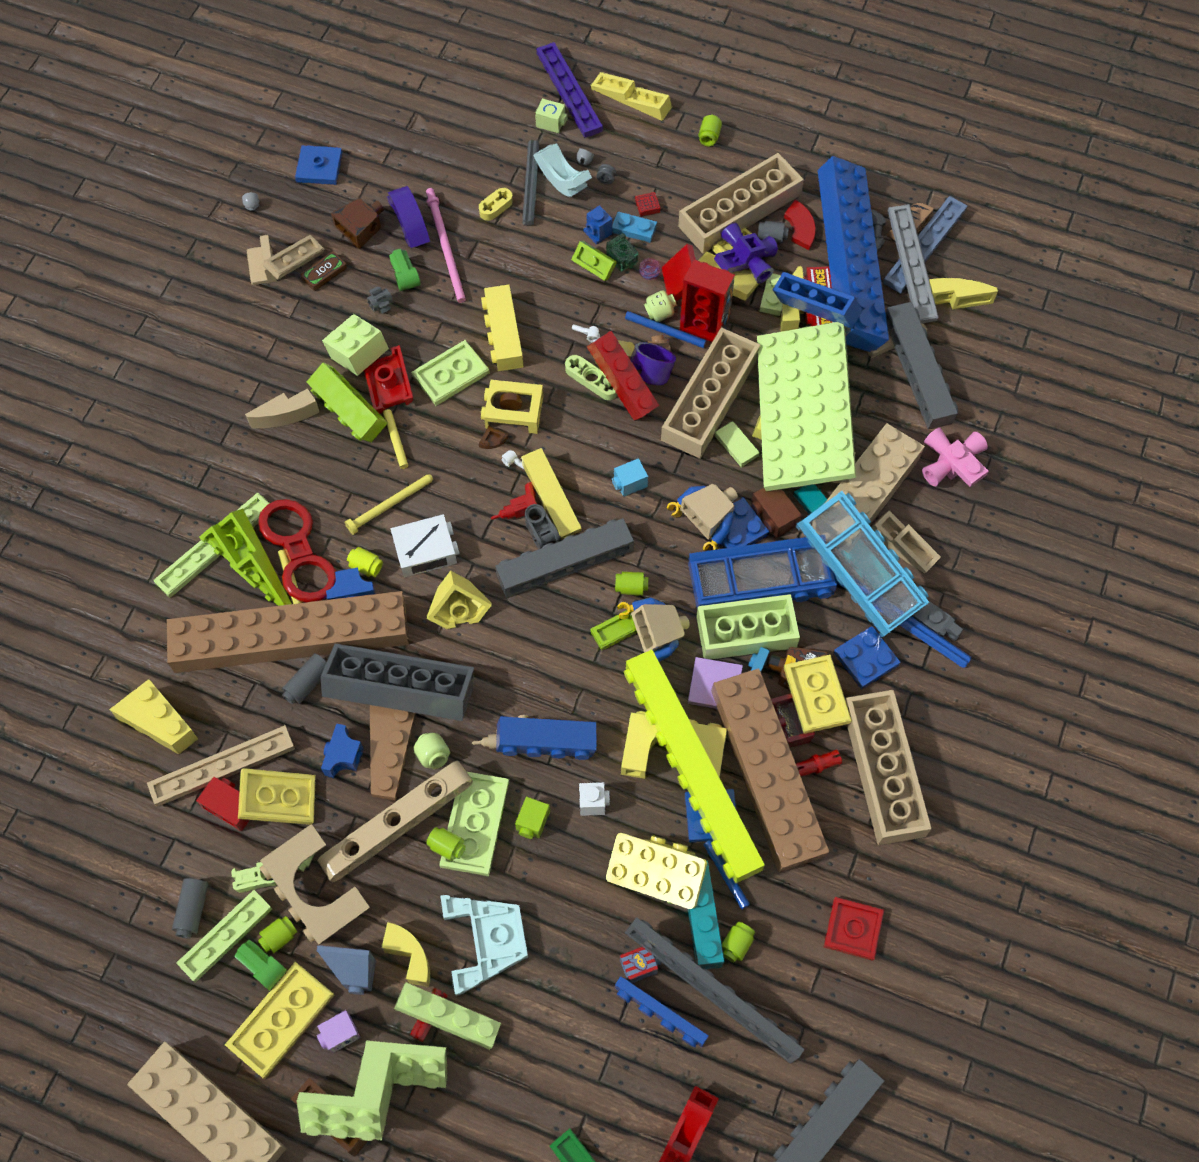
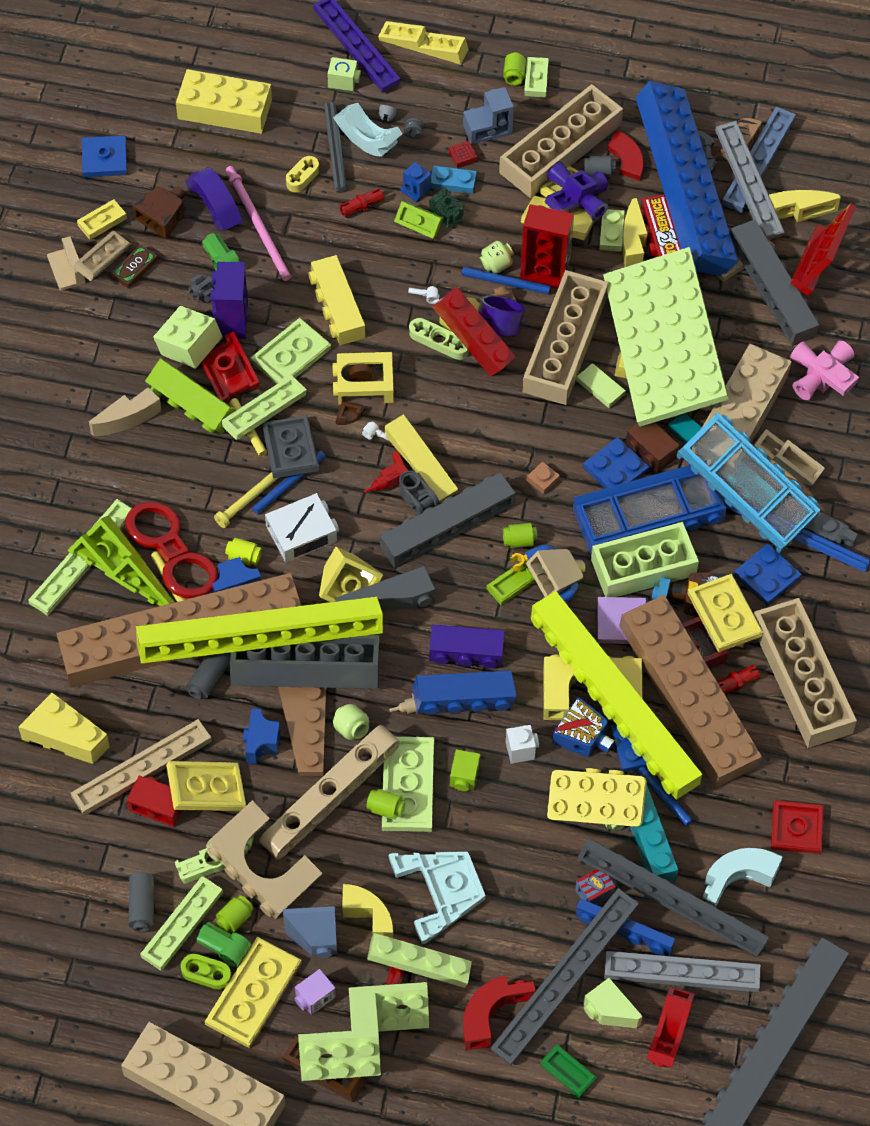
camera: 10 degrees left, 5 degrees down
light grey hinge [242,193,259,210] -> none
medium azure brick [612,458,648,497] -> none
clear pink tile [639,258,660,280] -> none
red tile [661,244,696,302] -> none
tan torso [667,484,738,551] -> none
lime brick [721,922,755,962] -> none
blue brick [773,272,863,329] -> none
none -> light yellow plate [77,199,127,240]
none -> neon yellow brick [136,597,383,664]
none -> light yellow brick [176,69,272,134]
none -> lime plate [181,954,231,989]
none -> dark purple brick [211,262,248,339]
none -> yellowish green plate [221,375,307,440]
none -> blue bar [252,451,326,515]
none -> dark grey tile [262,415,319,479]
none -> dark grey slope [335,566,435,610]
none -> red pin [339,188,384,218]
none -> dark purple brick [429,624,504,668]
none -> sand blue brick [463,87,514,145]
none -> red arch [463,976,535,1051]
none -> dark grey plate [491,888,639,1066]
none -> yellowish green plate [524,57,548,97]
none -> nougat plate [527,462,560,494]
none -> torso [552,697,615,757]
none -> yellowish green slope [584,978,642,1028]
none -> light grey plate [604,951,760,992]
none -> light aqua arch [702,848,782,907]
none -> red fence [790,203,856,296]

